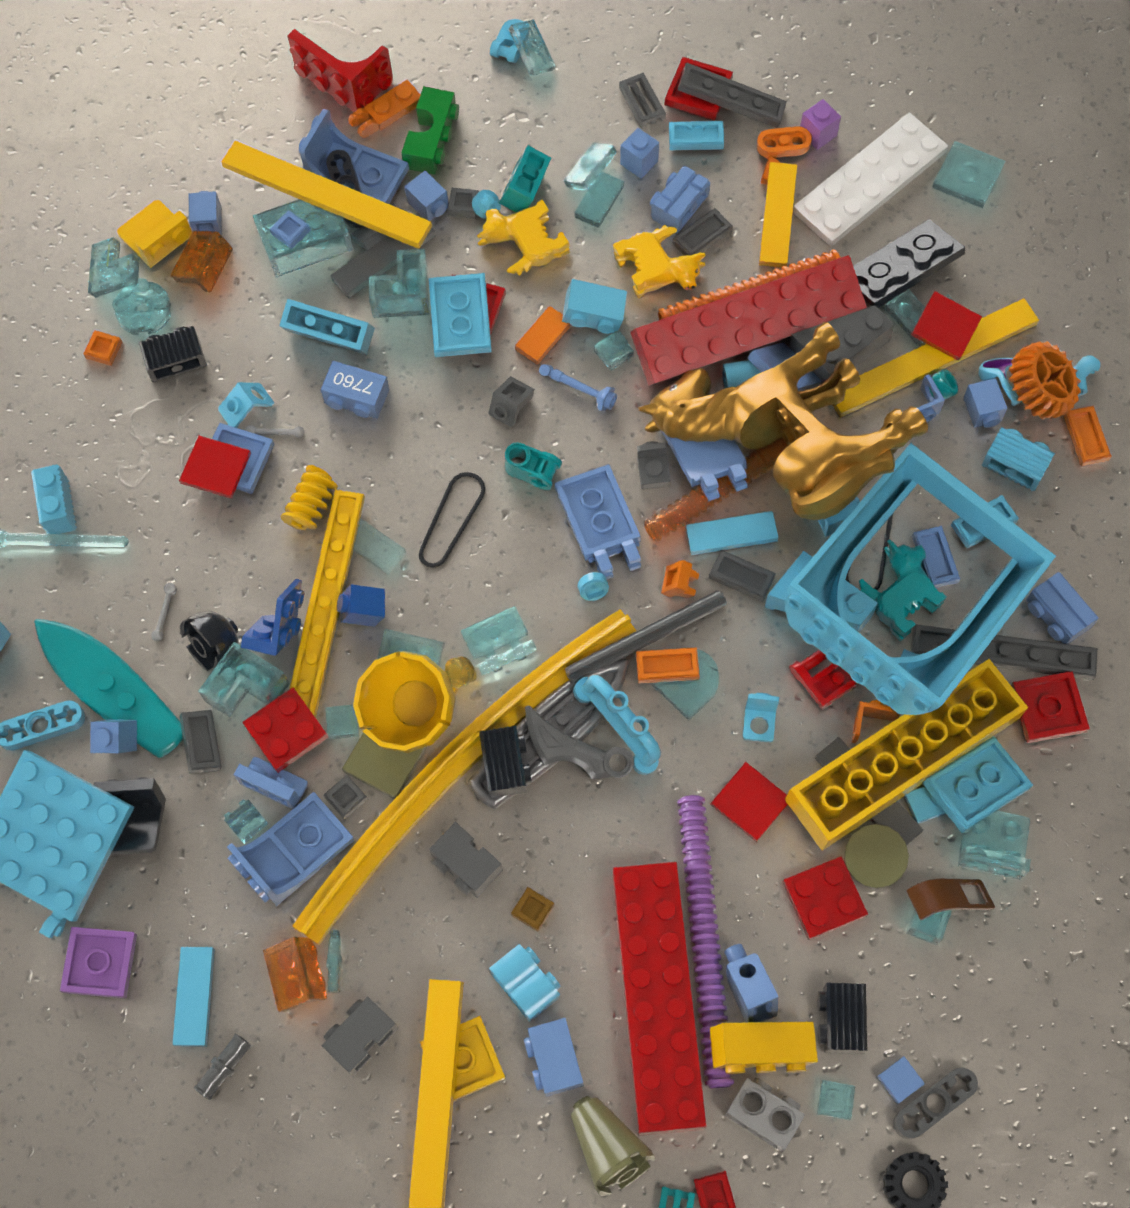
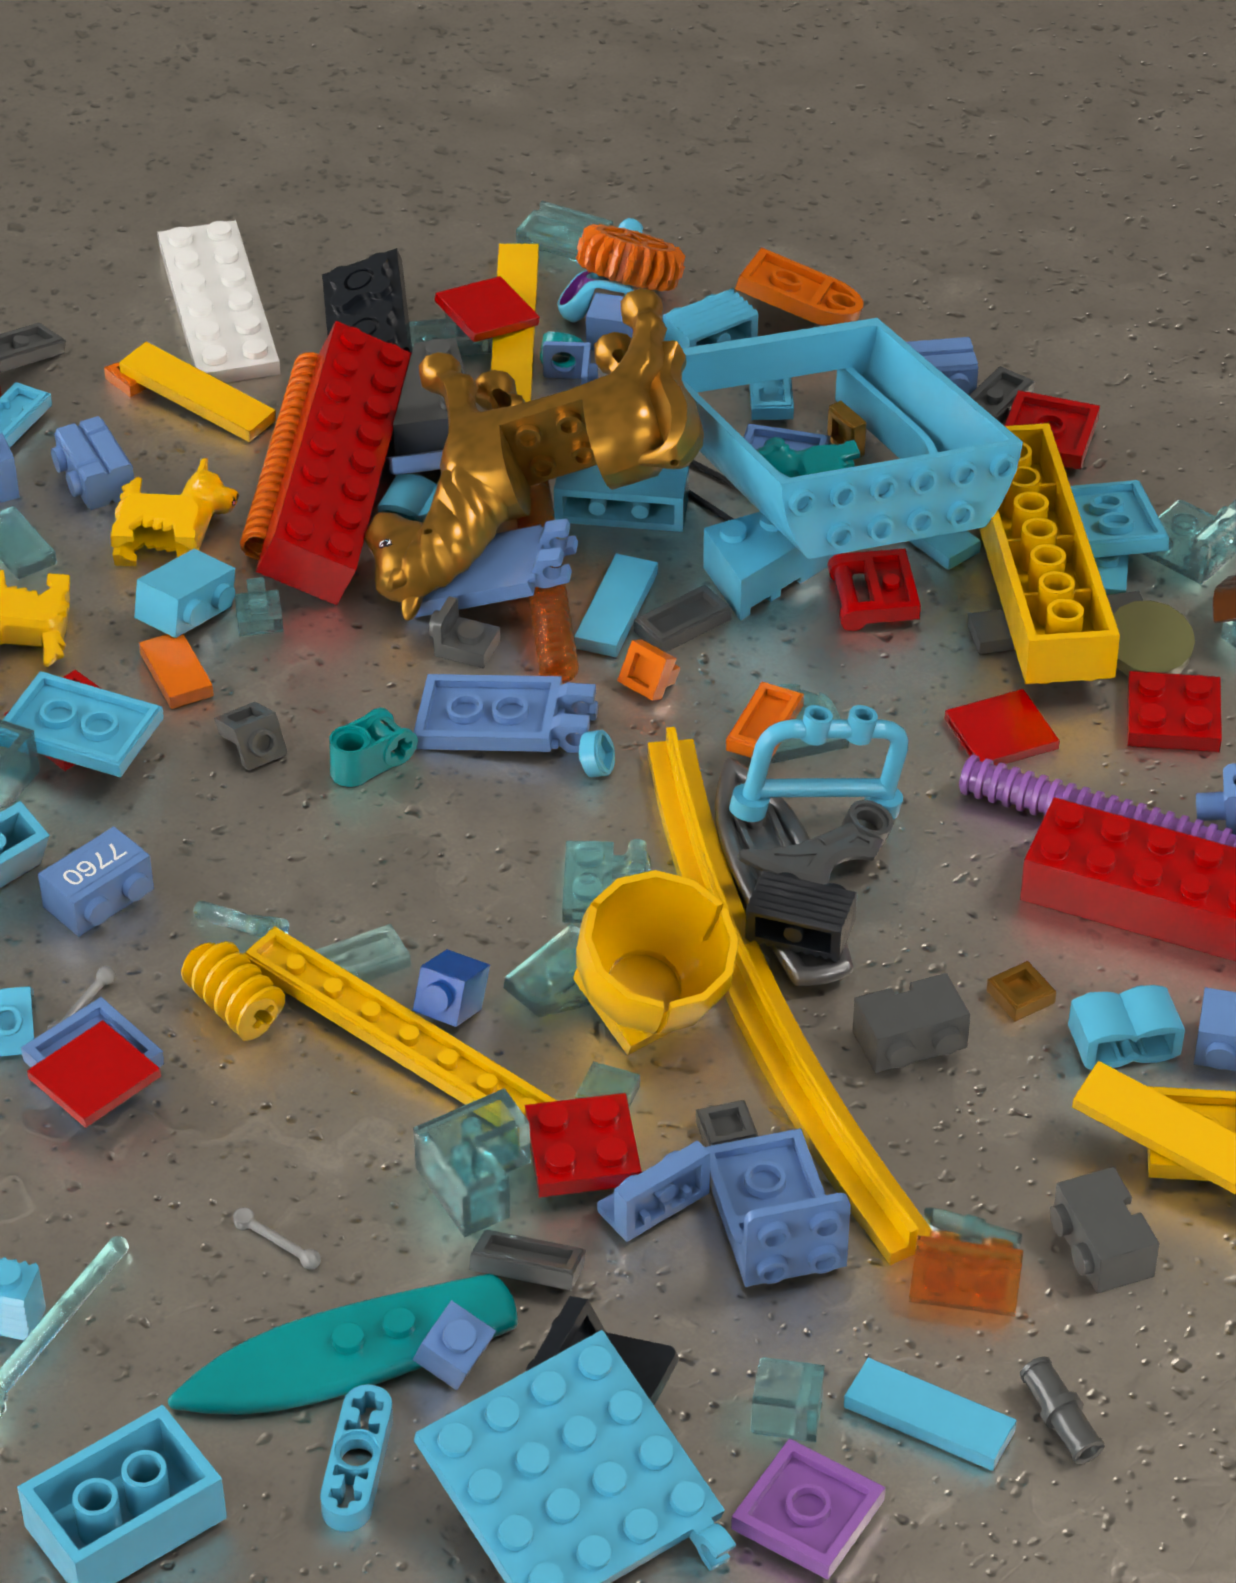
camera: 65 degrees left, 25 degrees down
black cylinder [180,611,238,673] -> none
clear light blue tile [224,799,268,844] -> none
blue bracket [241,579,305,656] -> none
olive tile [342,728,427,799] -> none
black piece [419,472,486,568] -> none
medium blue piece [539,364,617,411] -> none
dark grey axle [565,591,727,683] -> none
dark grey tile [672,208,733,255] -> none
medium azure bracket [743,693,779,743] -> none
orange plate [757,126,812,158] -> none
medium lavender brick [800,99,841,150] -> none
orange bracket [851,700,900,744] -> none
clear light blue tile [932,141,1006,208] -> none
orange tile [1063,406,1112,467] -> none
none -> clear light blue hose [193,901,289,938]
none -> clear light blue plate [516,201,613,262]
none -> orange tile [735,247,864,326]
none -> clear light blue panel [751,1357,825,1442]
none -> pearl gold tile [827,401,866,460]

